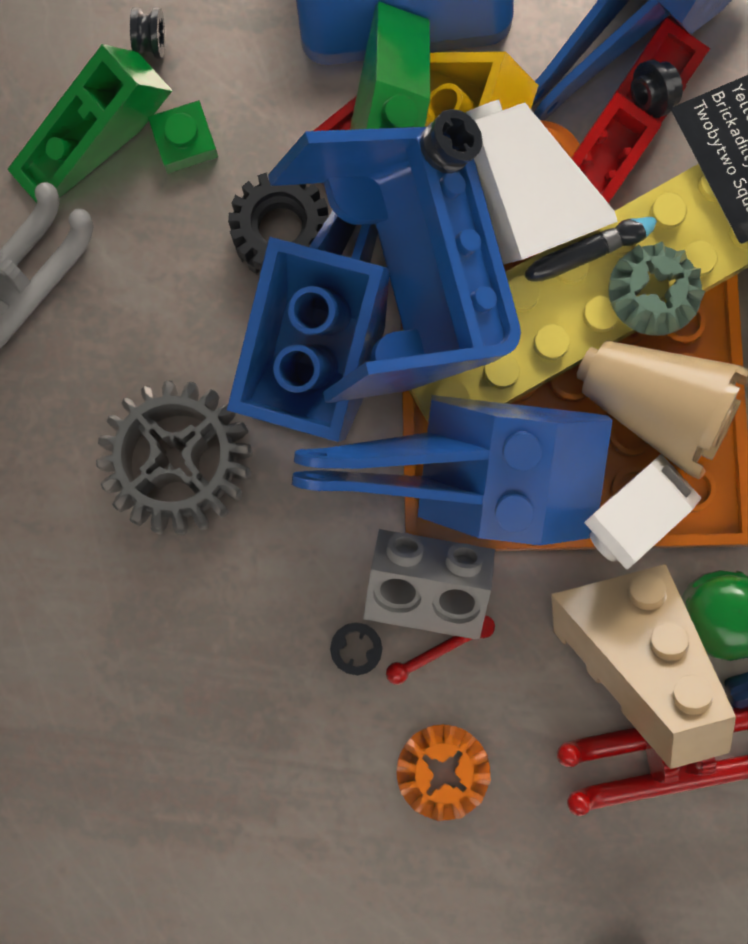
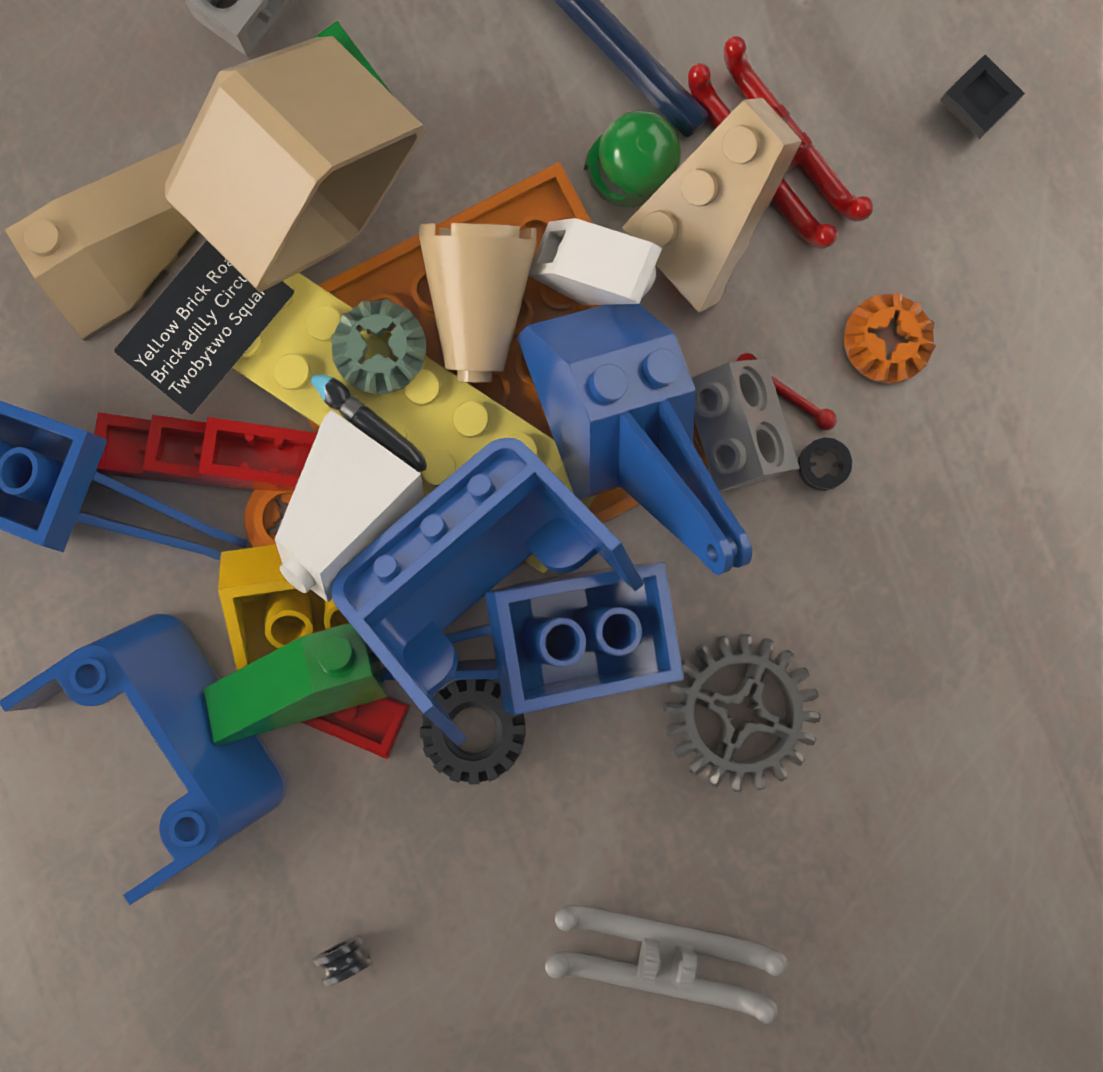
camera: 120 degrees left, 5 degrees up
green slope [7,44,172,203] -> none
green plate [148,100,218,174] -> none
black bush [420,109,483,174] -> none
black plate [631,60,683,118] -> none

